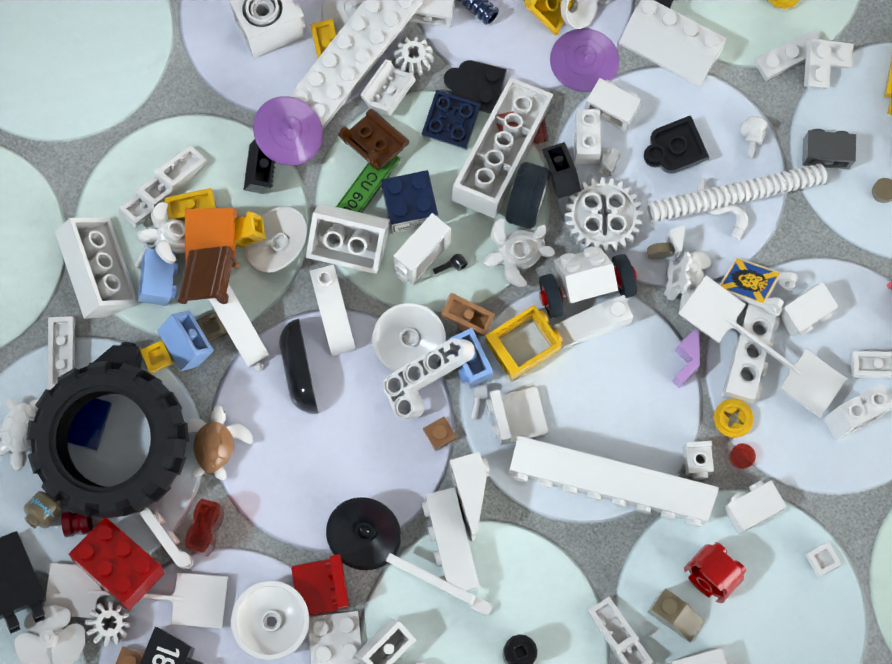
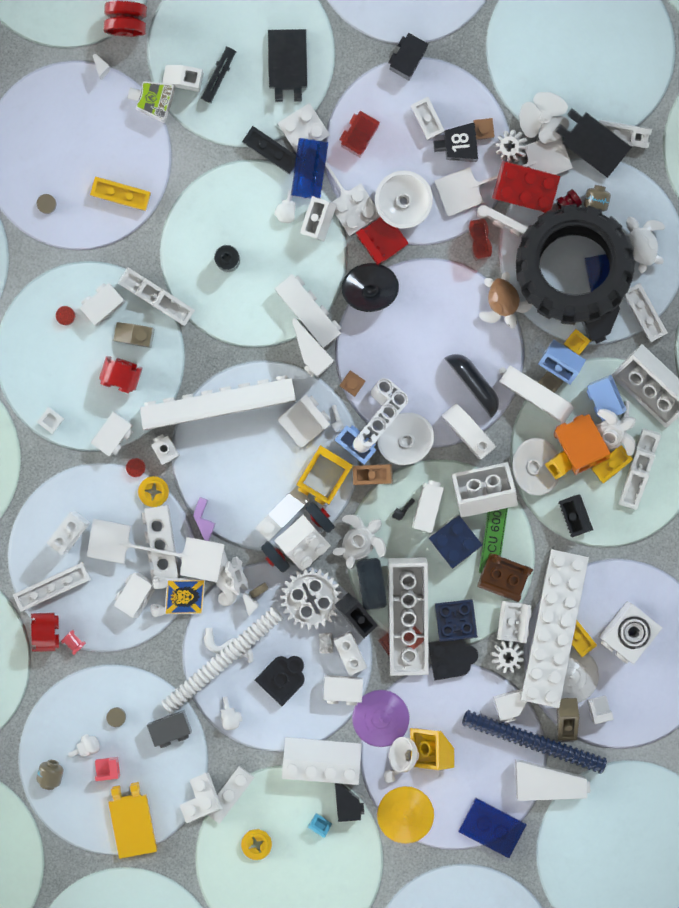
camera: 155 degrees right, 15 degrees up
reddish brown piece [177,246,236,304] -> none
medium lavender hat [253,96,323,166] -> none
white piece [386,553,493,616] -> none

